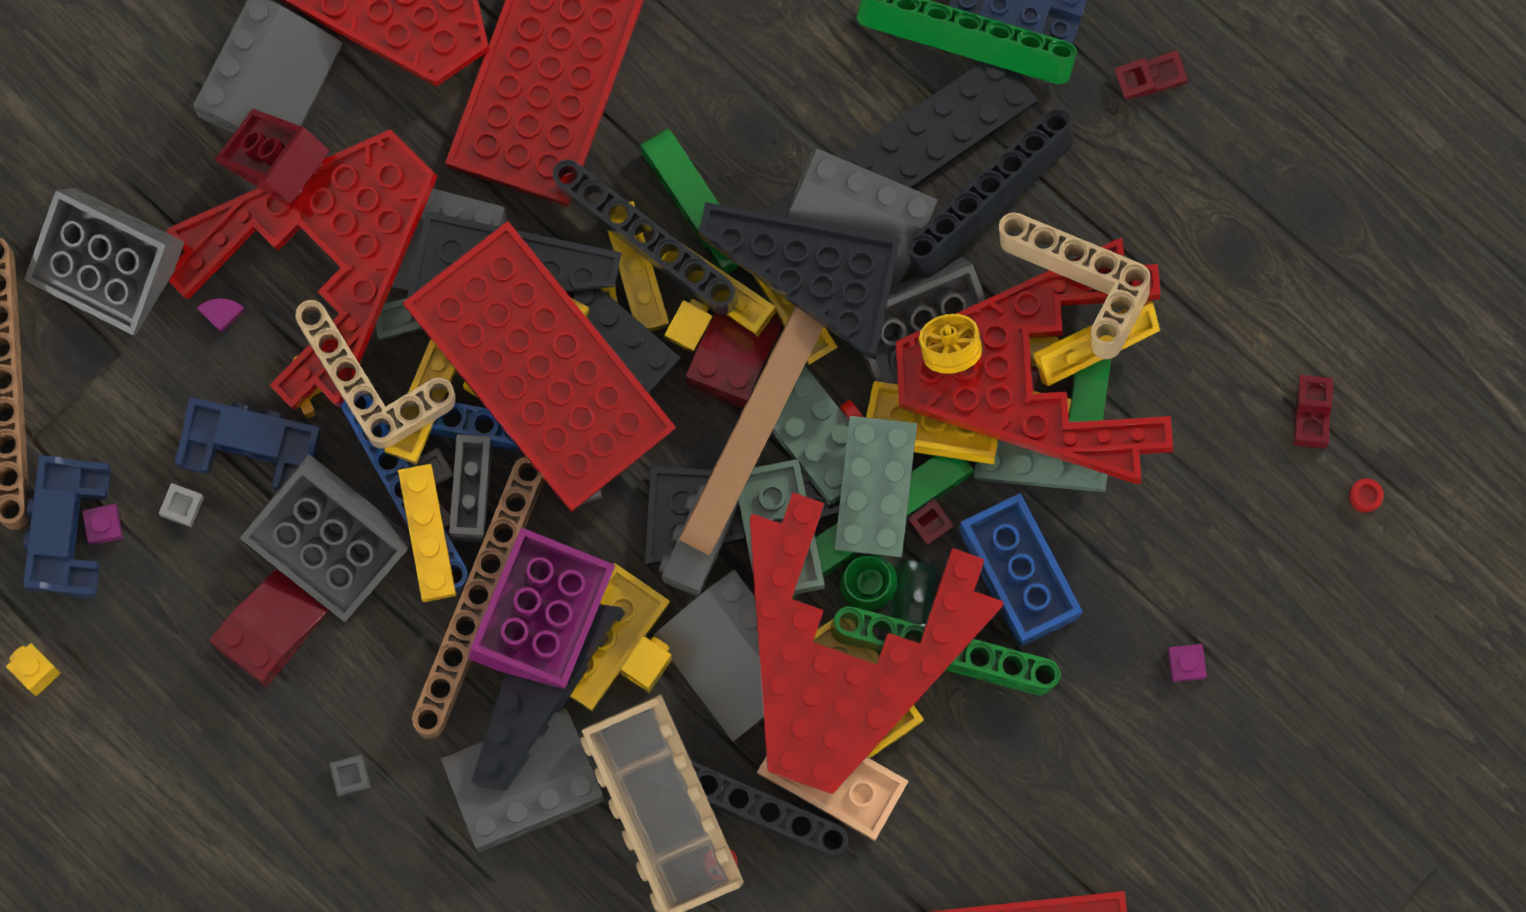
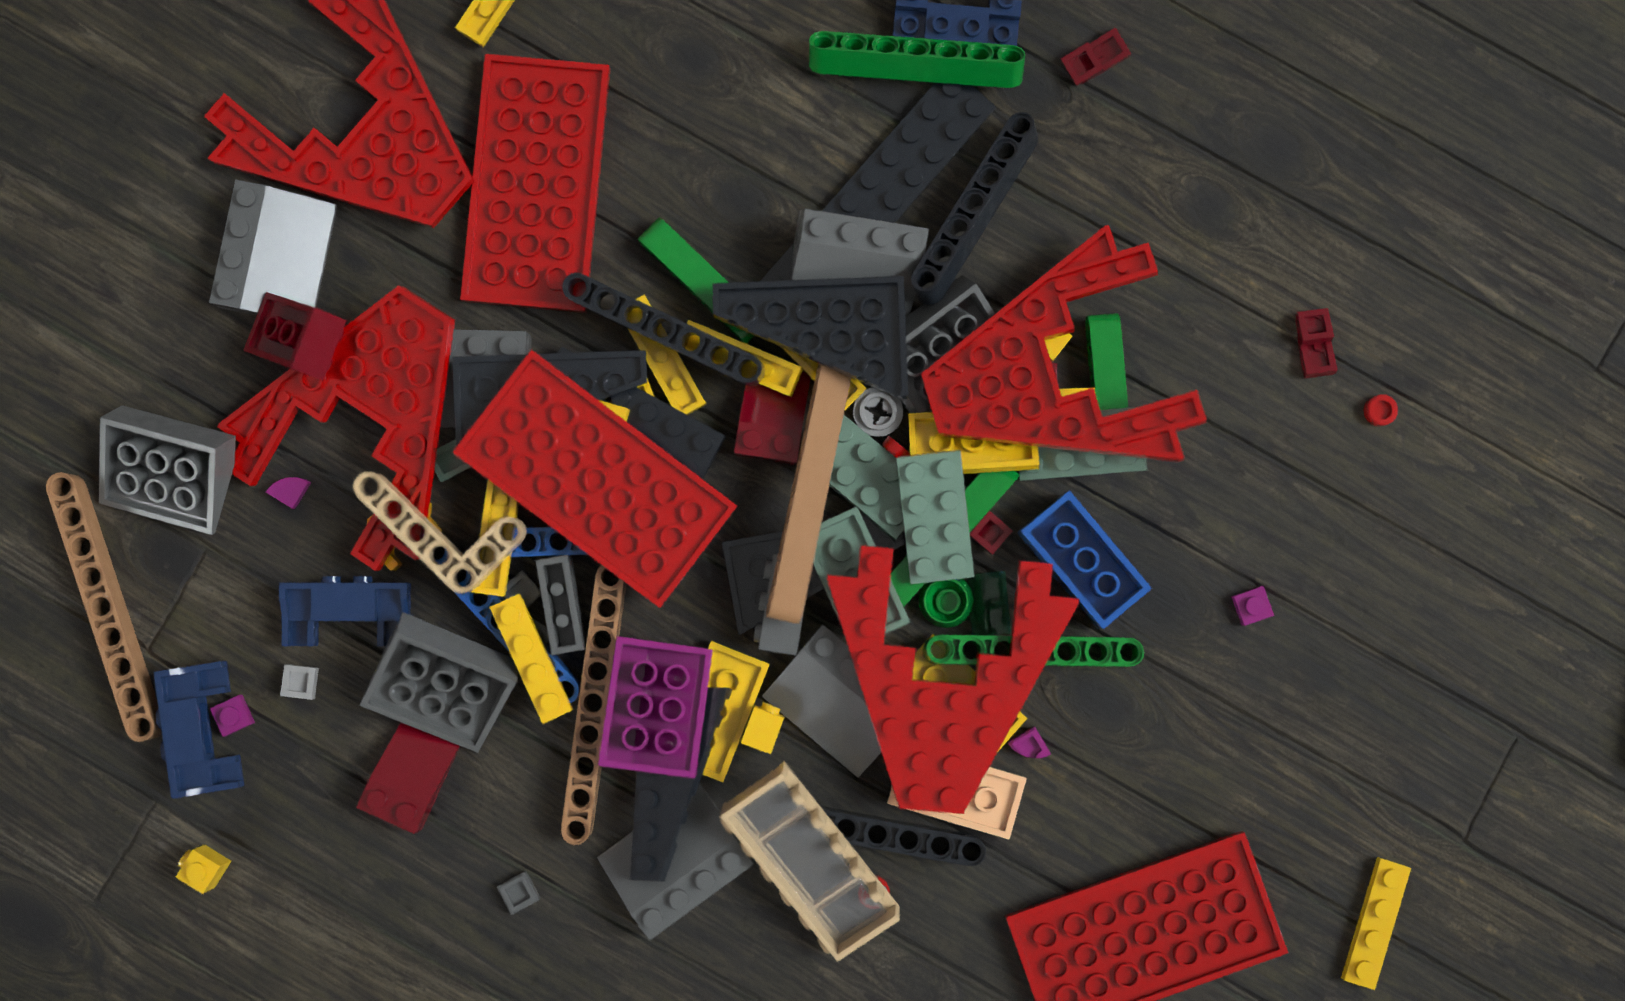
camera: 15 degrees left, 10 degrees up
yellow brick [663,299,712,353] -> none
yellow wheel [919,314,982,374] -> none
tan beam [999,213,1150,359] -> none
yellow plate [1034,300,1160,386] -> none
none -> light grey gear [853,387,903,437]
none -> magenta tile [1007,726,1051,758]

